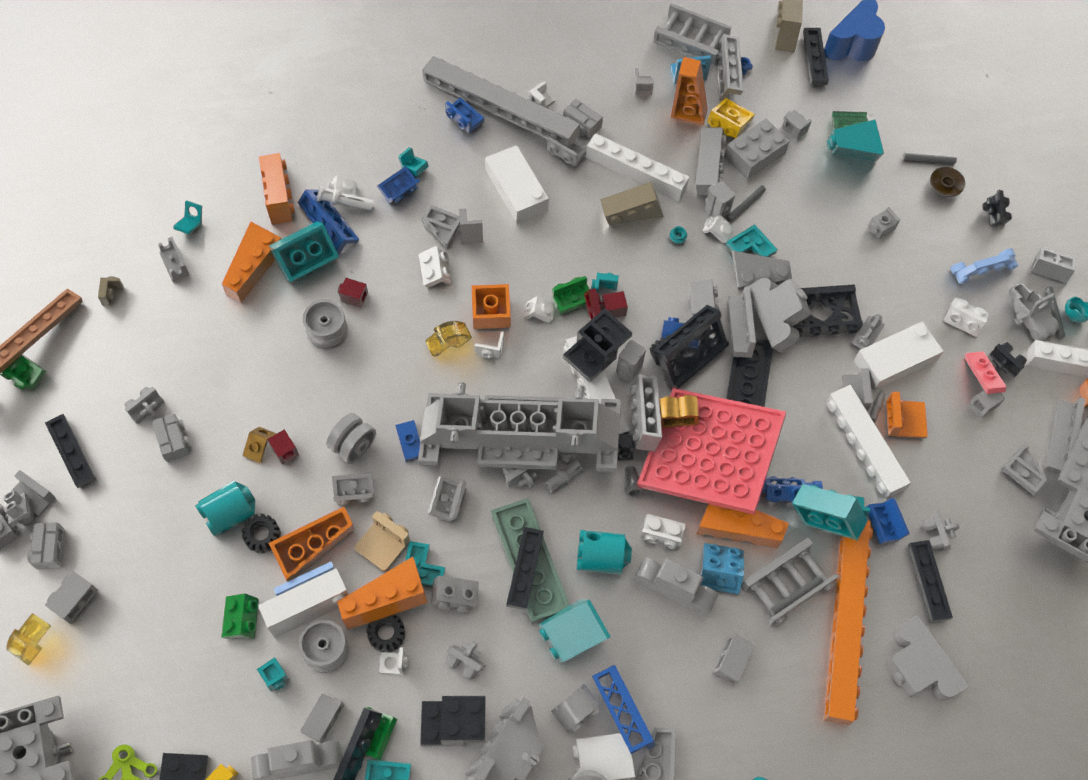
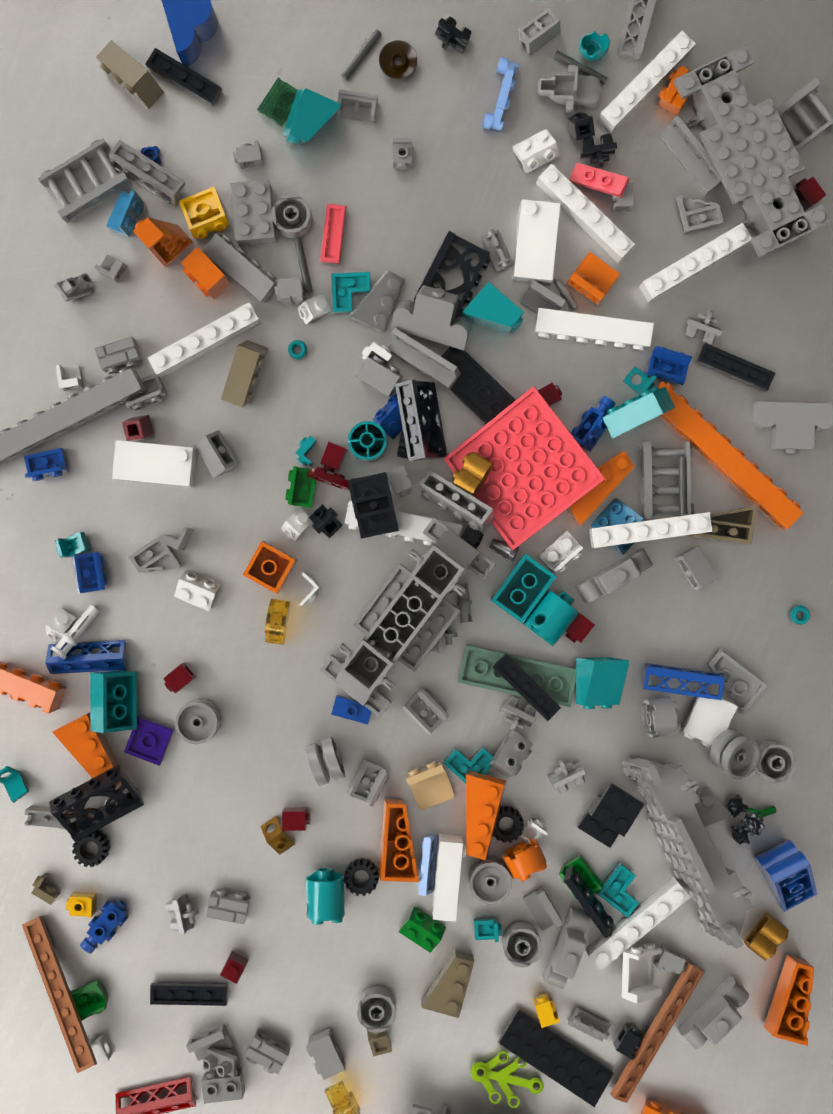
camera: 55 degrees left, 25 degrees up
none -> black fence [49,765,144,842]
none -> light grey hips [54,273,93,302]
none -> yellow brick [66,893,97,918]
none -> black tyre [72,831,110,867]
none -> blue brick [80,899,129,954]
none -> dark red brick [122,415,153,441]
none -> dark purple plate [124,716,174,766]
none -> orange brick [181,247,230,299]
none -> light grey brick [194,430,239,478]
none -> dark red brick [220,951,249,984]
none -> light grey brick [272,194,312,239]
none -> black brick [309,504,343,539]
none -> coral plate [320,204,346,265]
none -> light grey hinge [337,89,378,123]
none -> teal cylinder [348,421,388,463]
none -> light grey brick [357,986,396,1033]
none -> white bracket [362,342,393,364]
none -> dark tan bracket [367,1030,392,1057]
none -> dark tan wedge [421,950,474,1018]
none -> teal slope [462,282,524,334]
none -> teal brick [490,554,557,624]
none -> light grey hips [499,696,537,731]
none -> orange brick [502,838,547,881]
none -> light grey brick [502,922,542,967]
none -> white brick [536,163,635,263]
none -> dark red brick [538,382,562,407]
none -> dark red brick [565,613,595,643]
none -> black brick [567,112,595,141]
none -> white brick [589,512,712,548]
none -> white brick [639,223,752,303]
none -> dark tan wedge [689,506,757,545]

